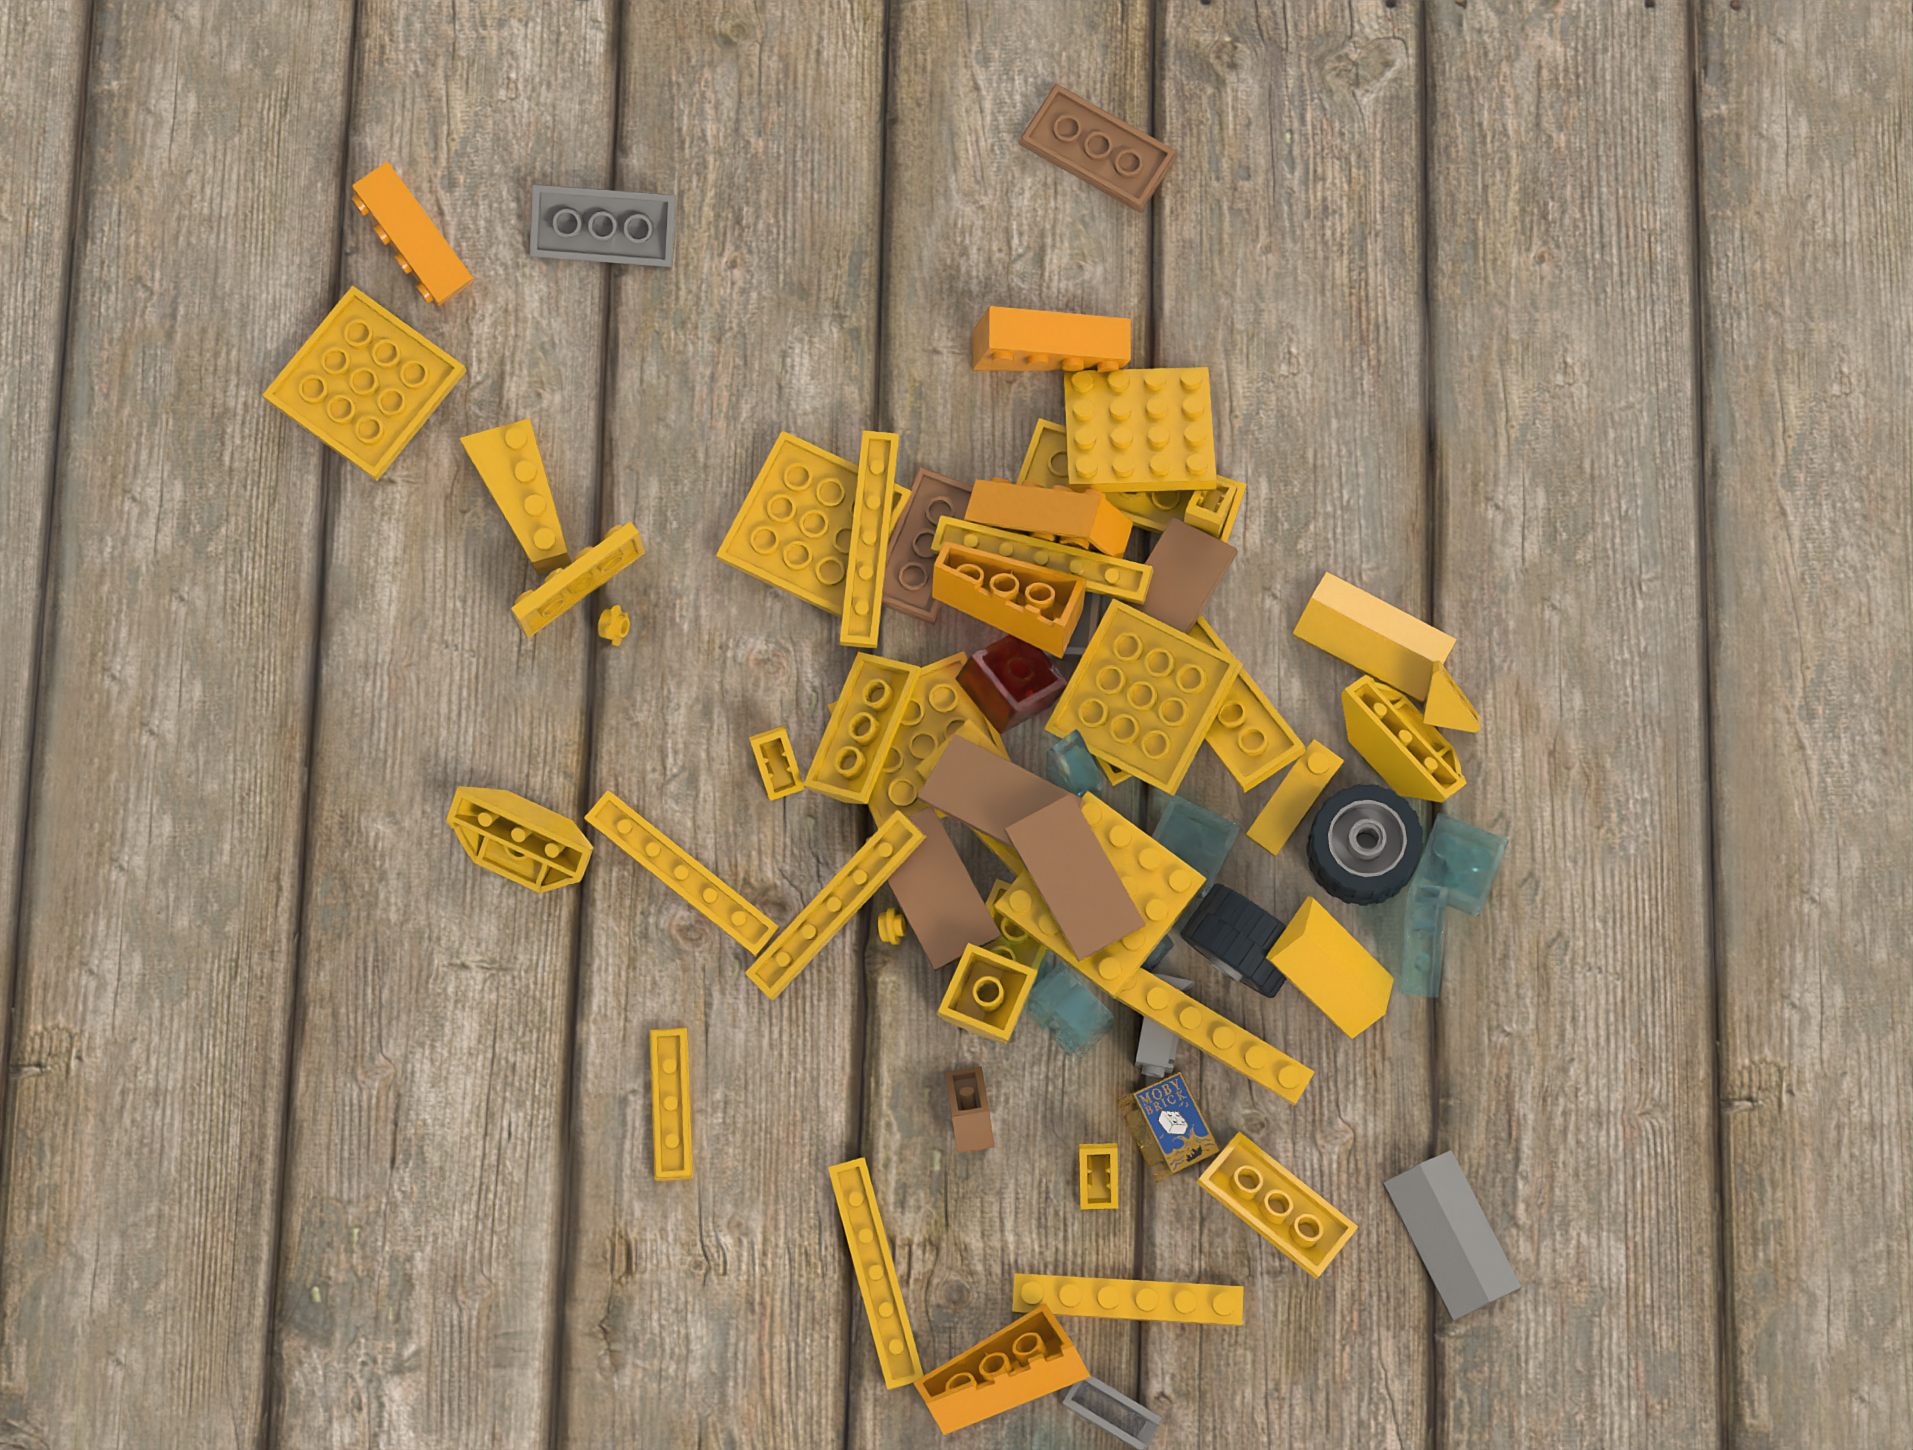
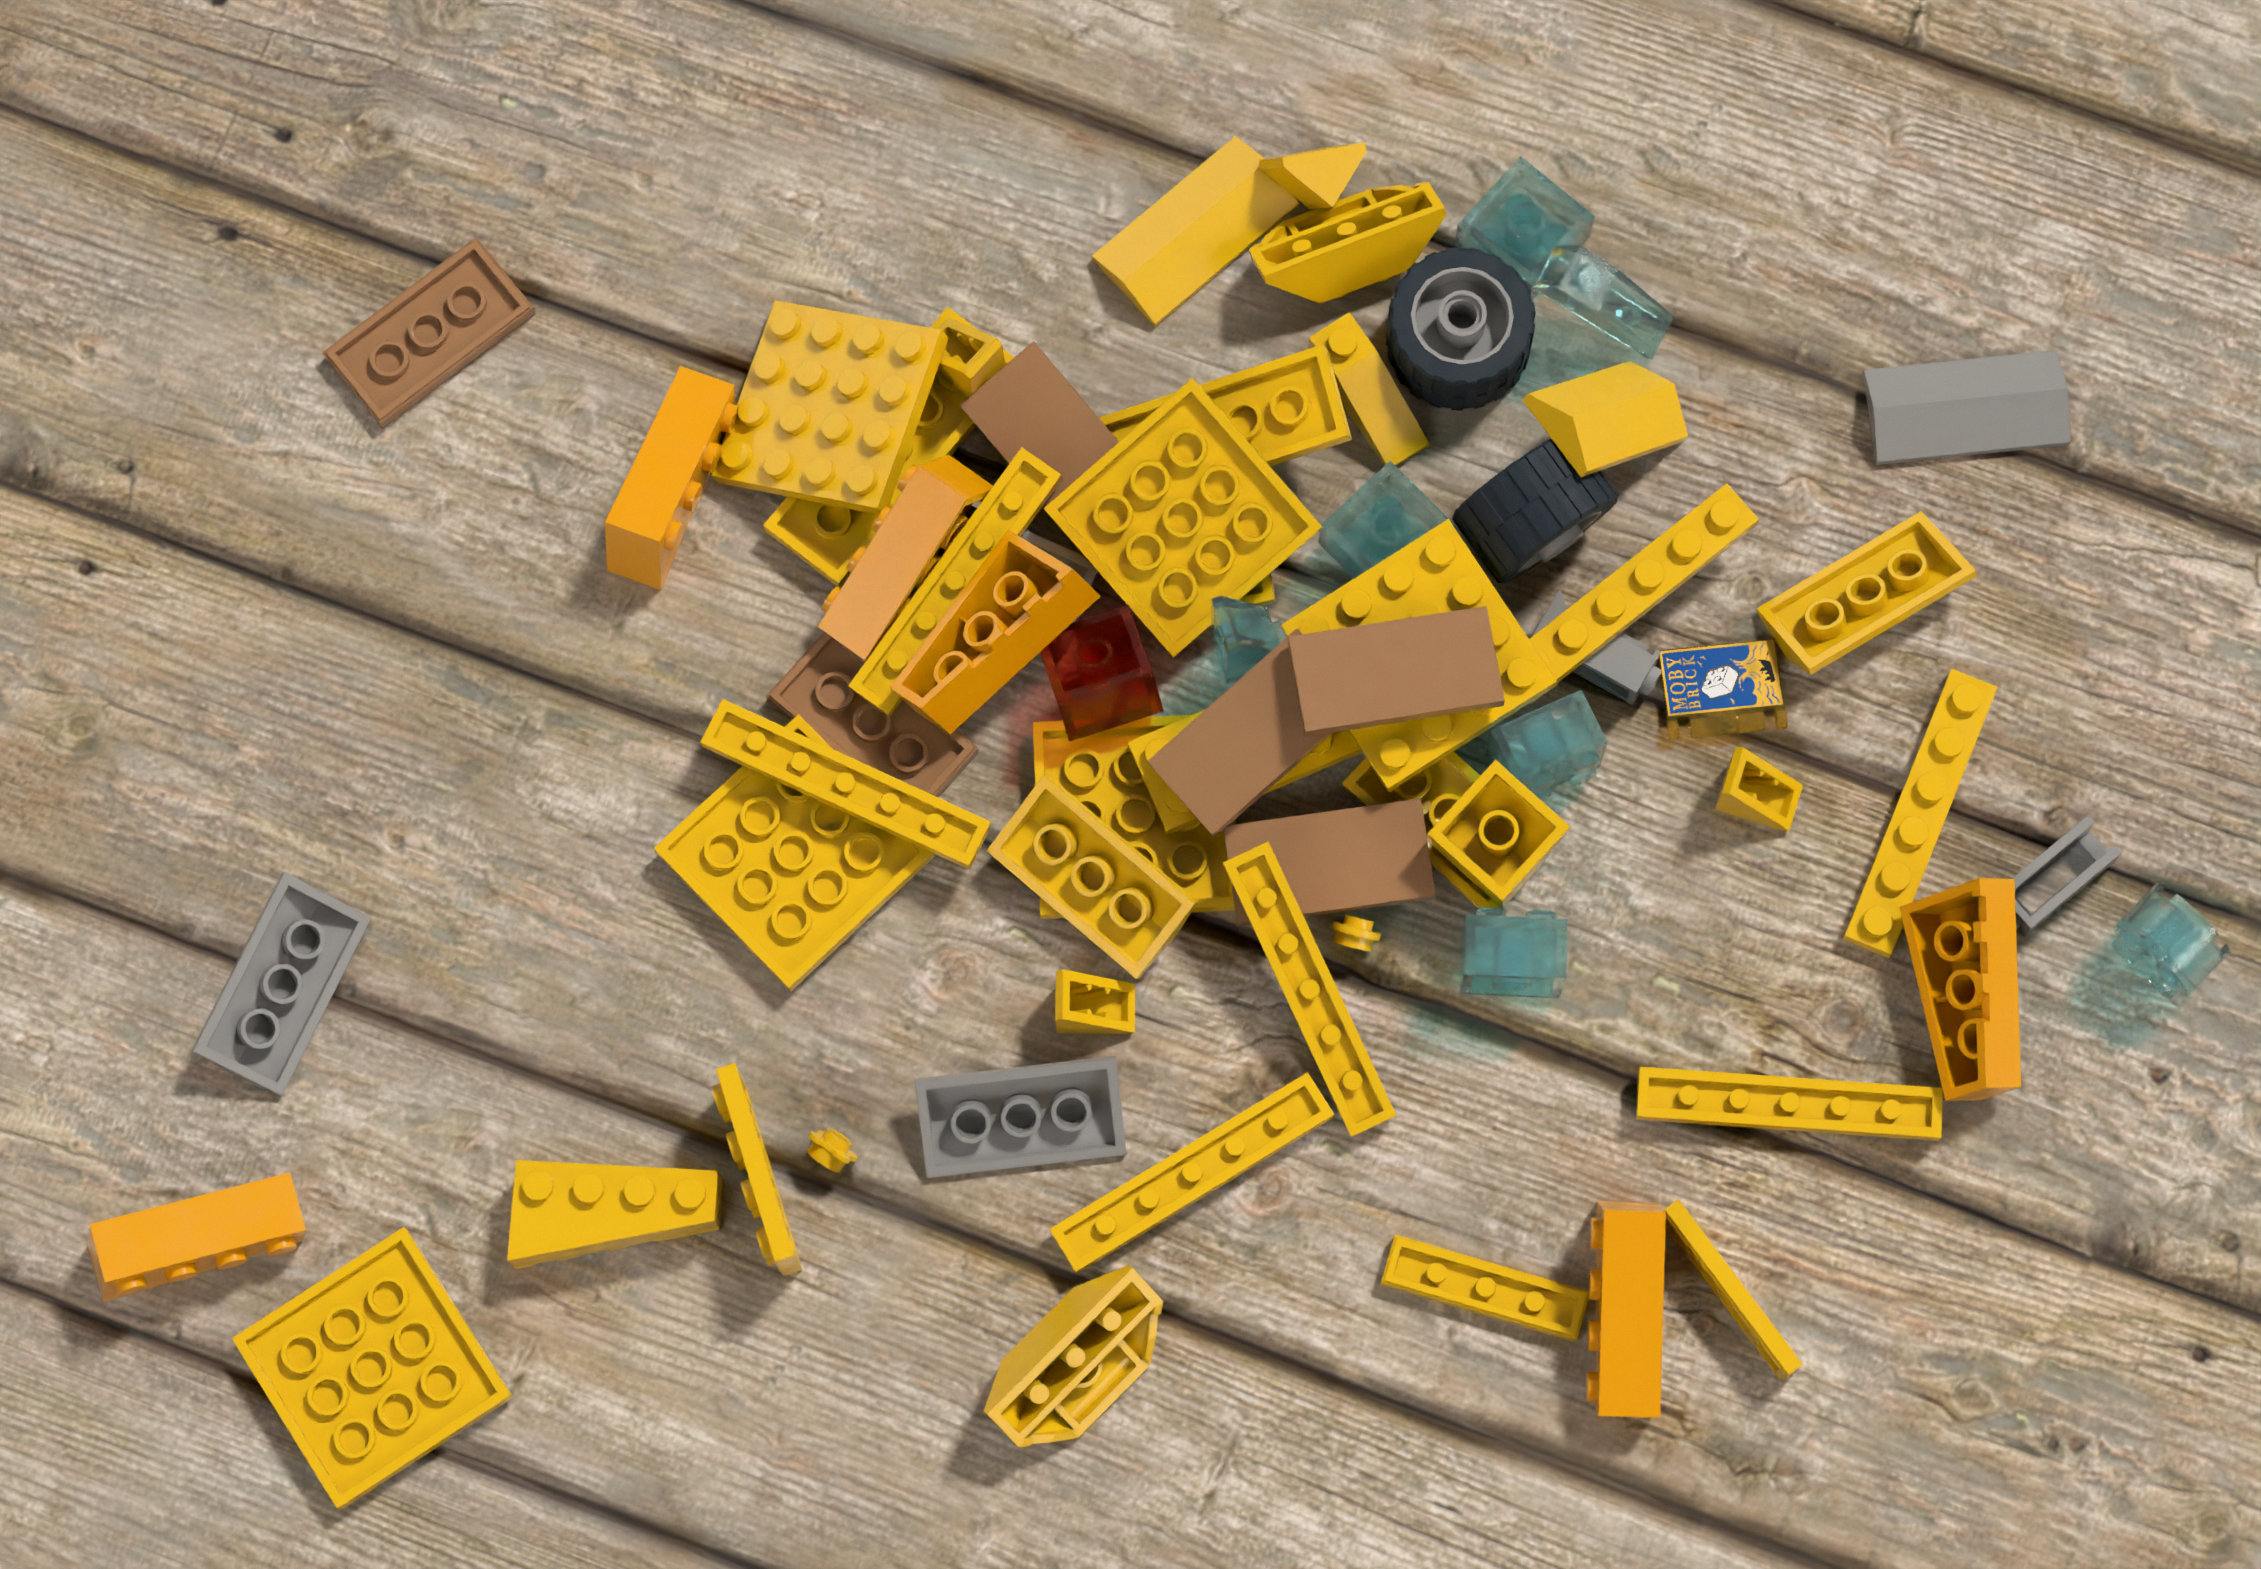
camera: 70 degrees left, 0 degrees up
medium nougat slope [945,1066,995,1153] -> none
none -> light grey slope [915,1056,1127,1178]
none -> clear light blue brick [1459,908,1568,998]
none -> light orange wedge [1586,1201,1666,1418]
none -> yellow tile [1664,1199,1803,1380]

